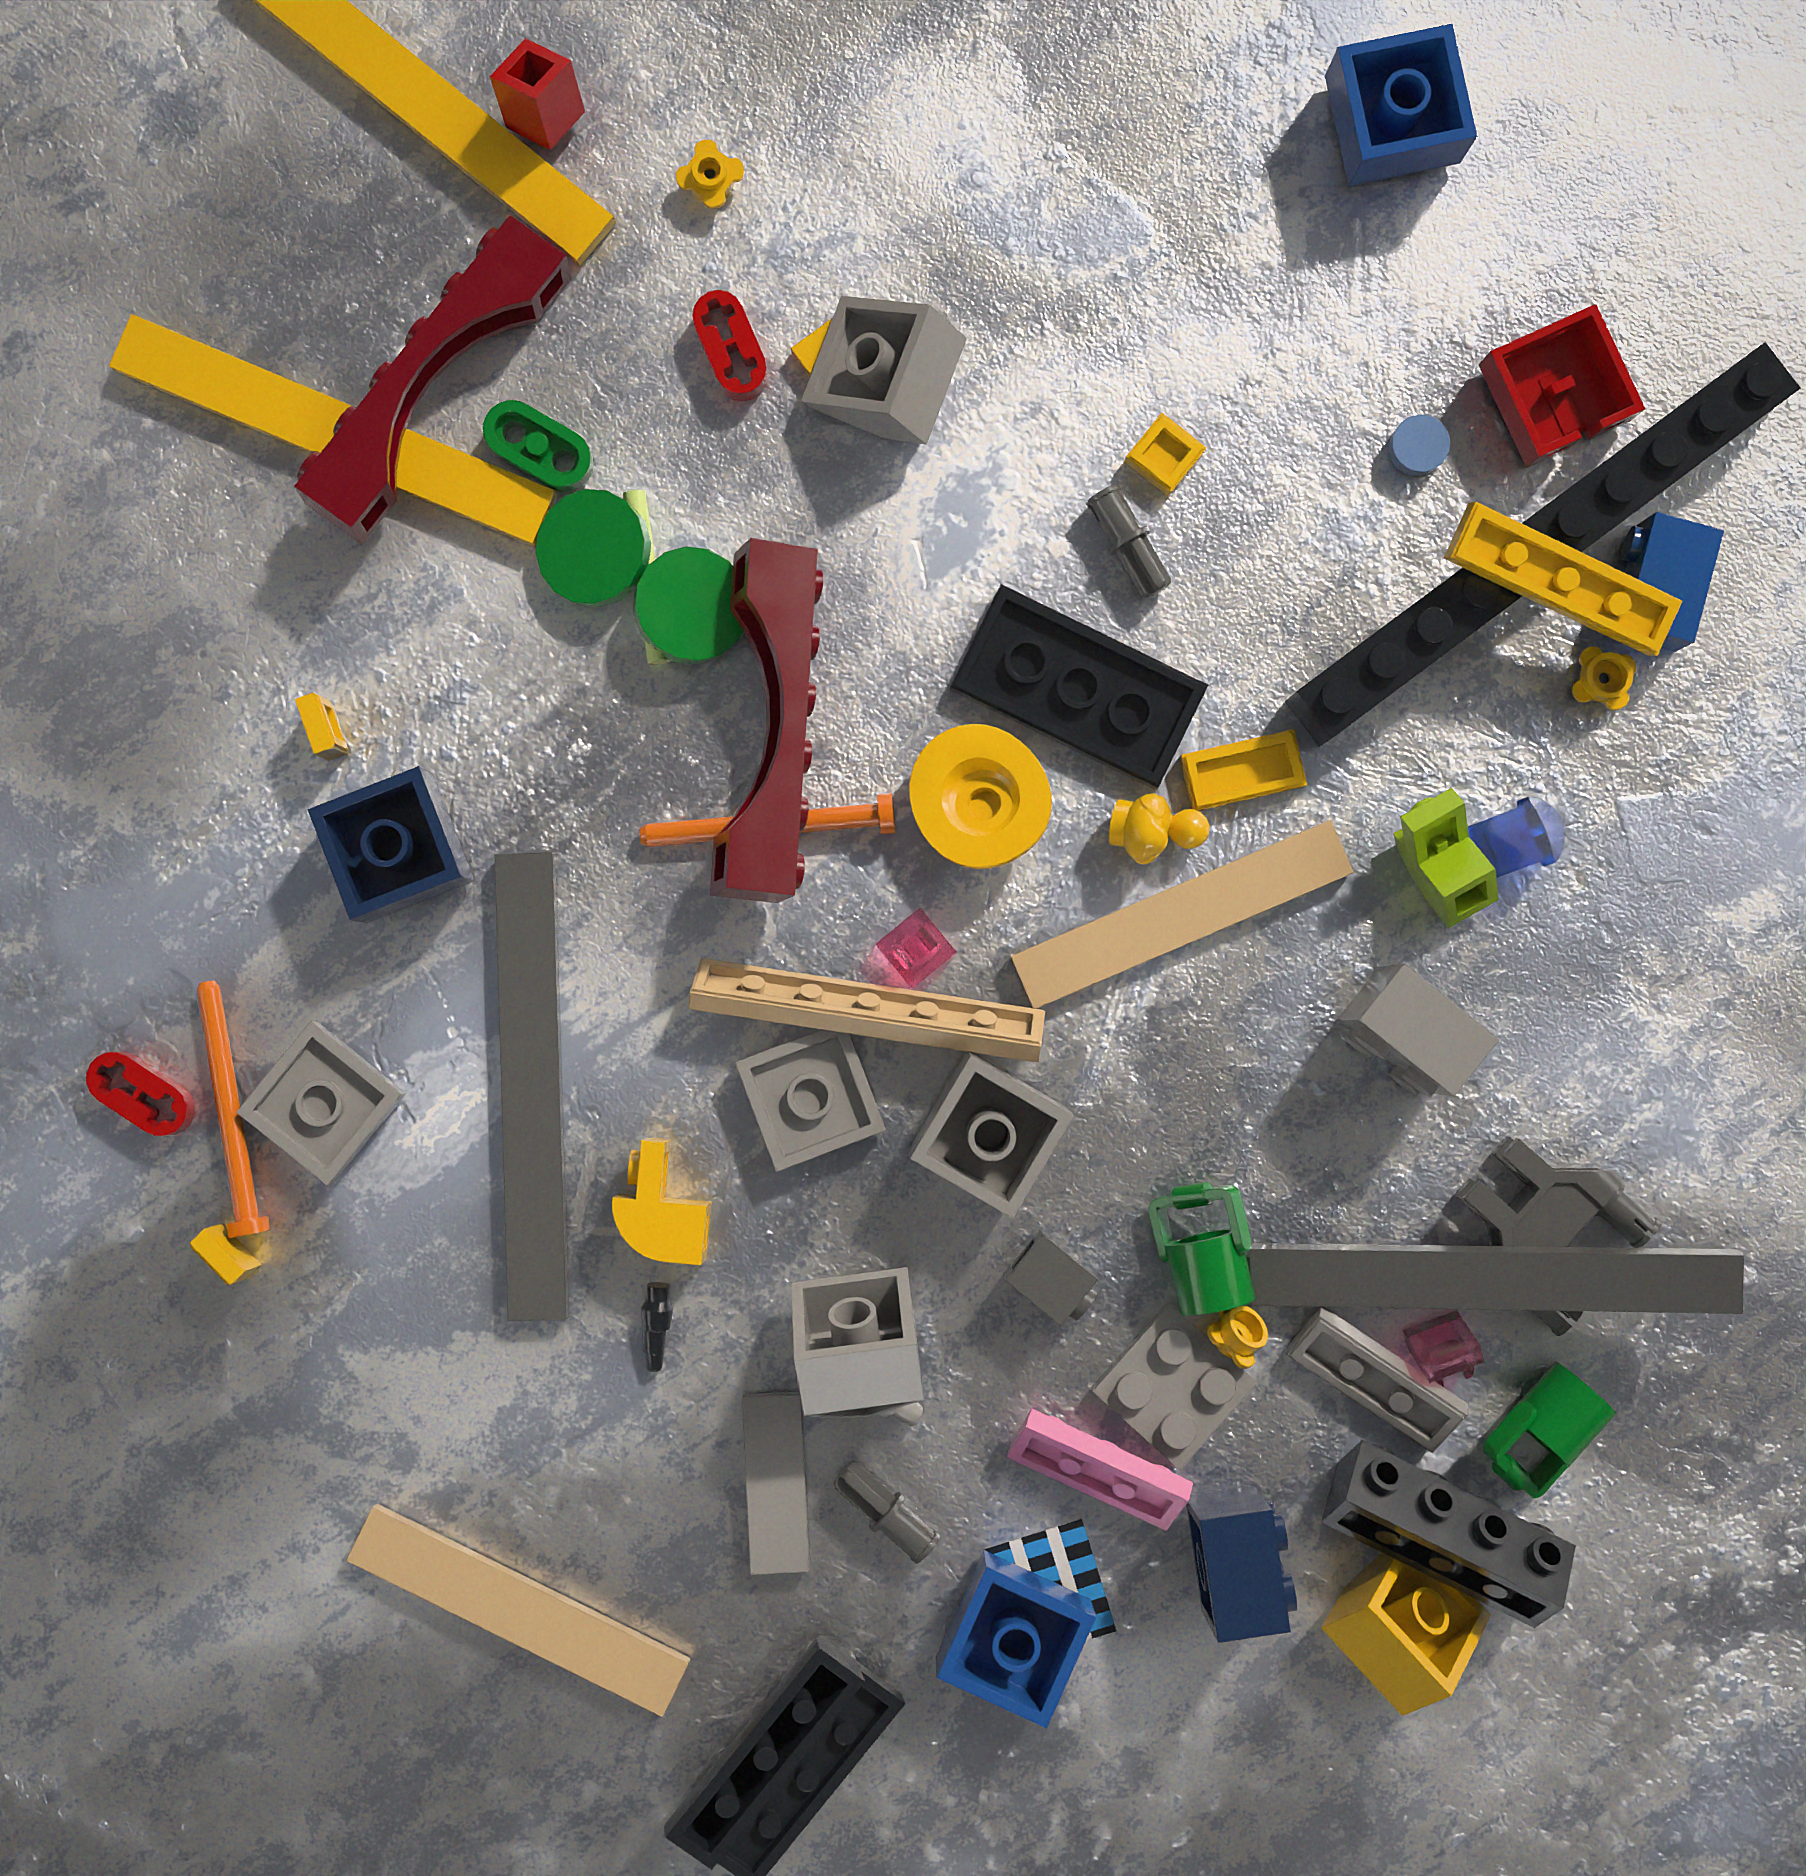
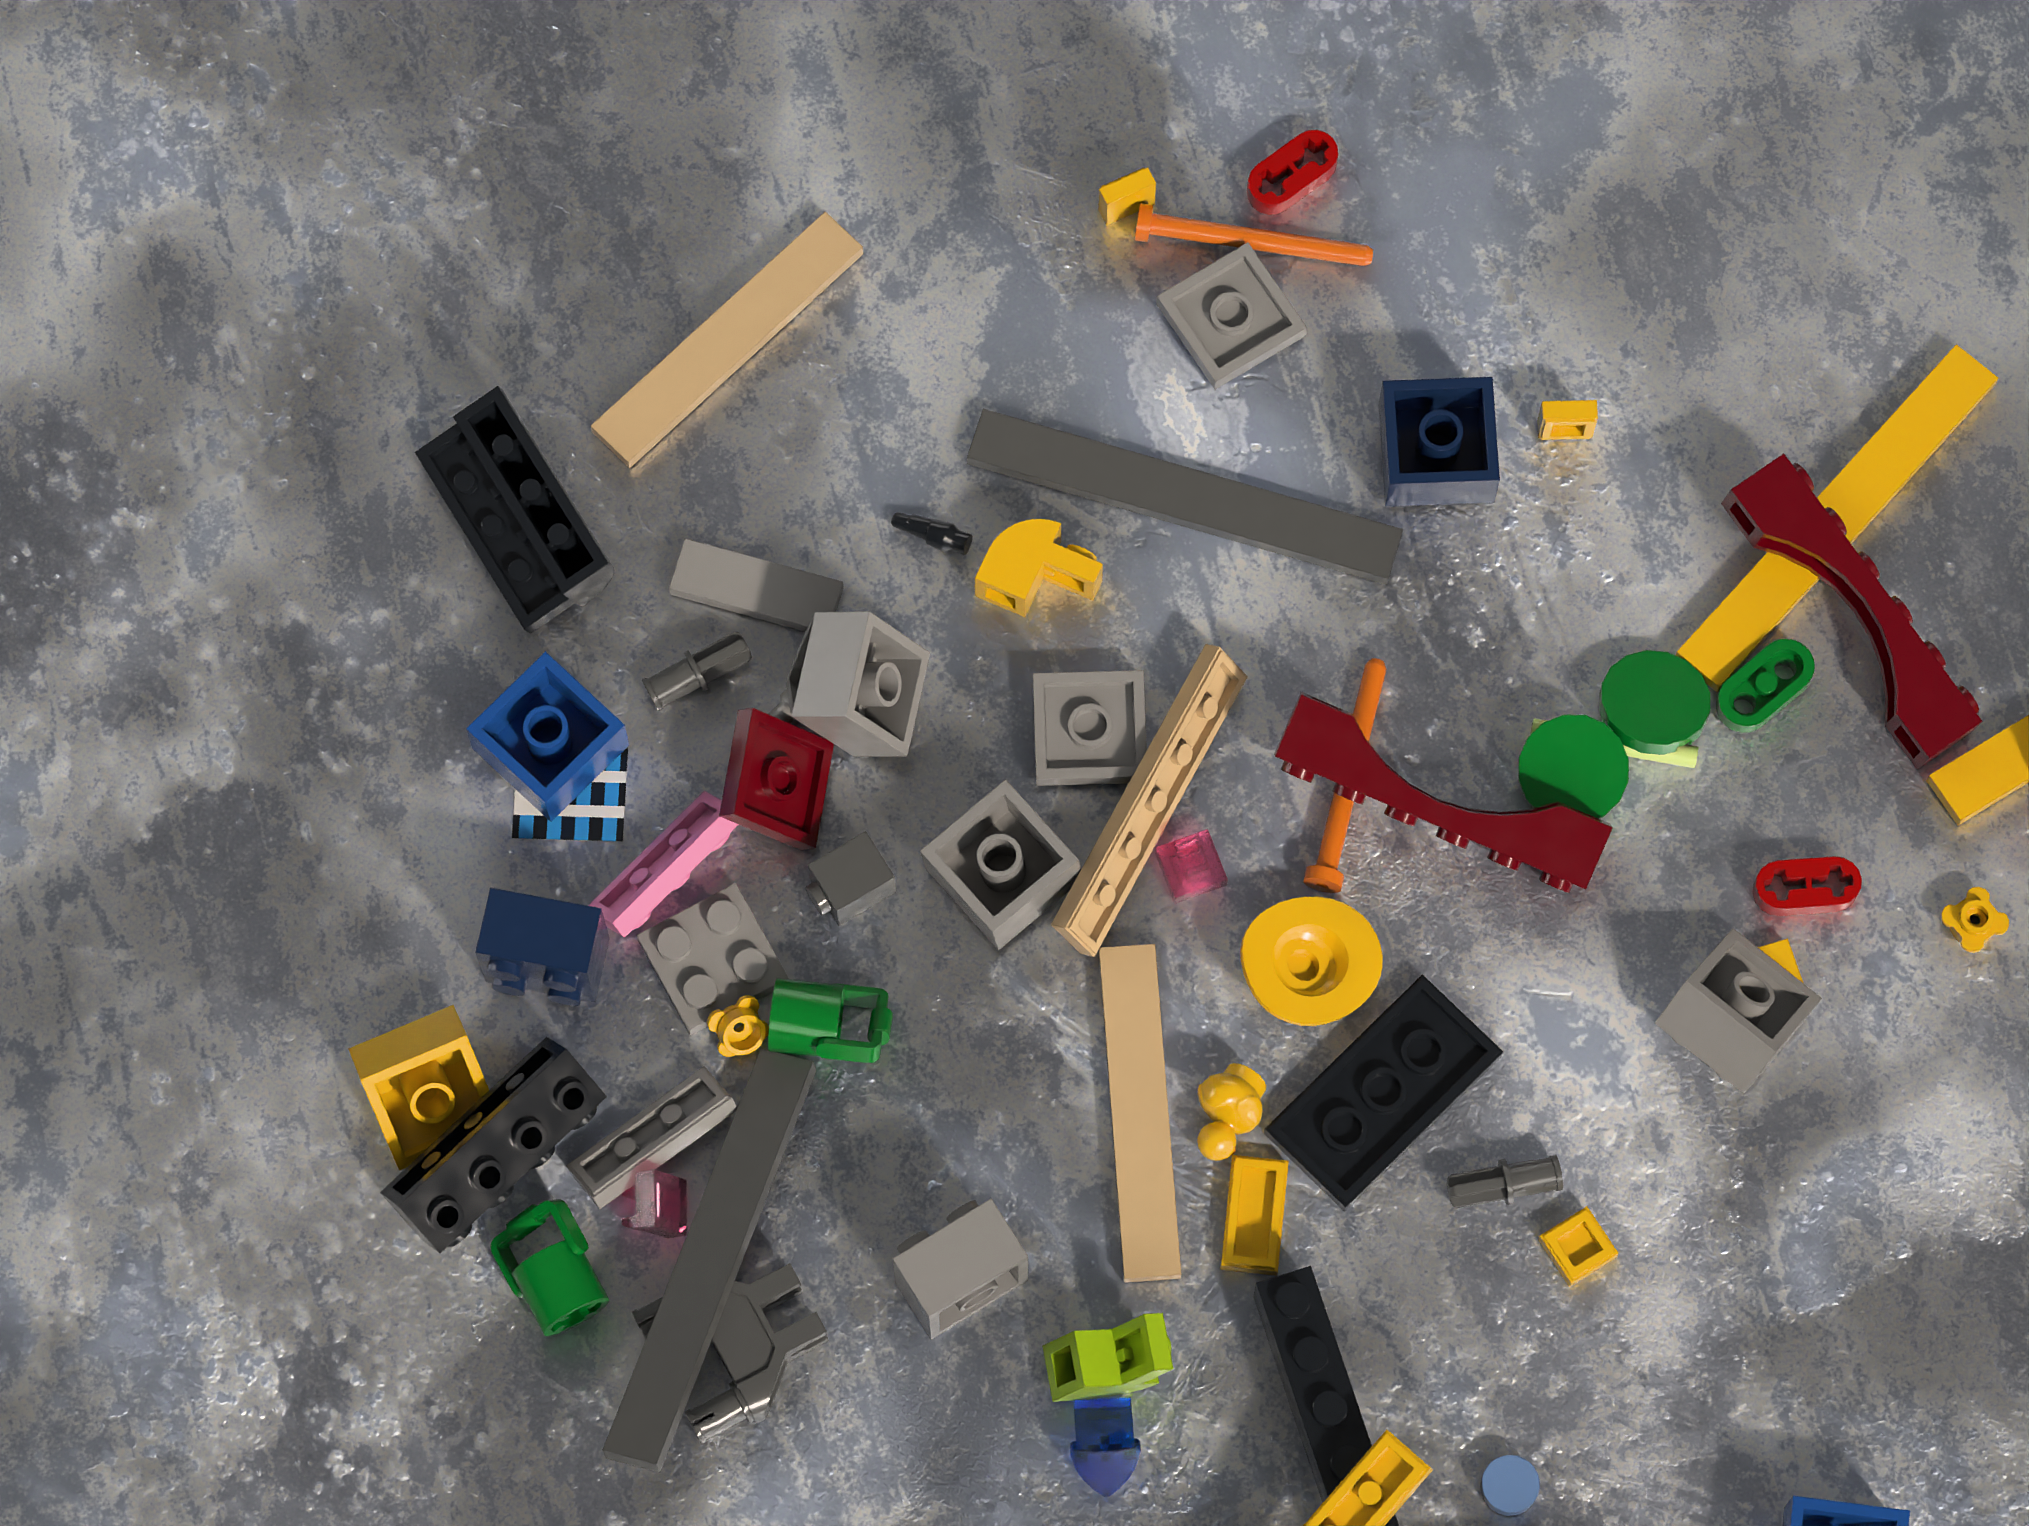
camera: 110 degrees right, 15 degrees down
none -> dark red plate [719,708,834,850]

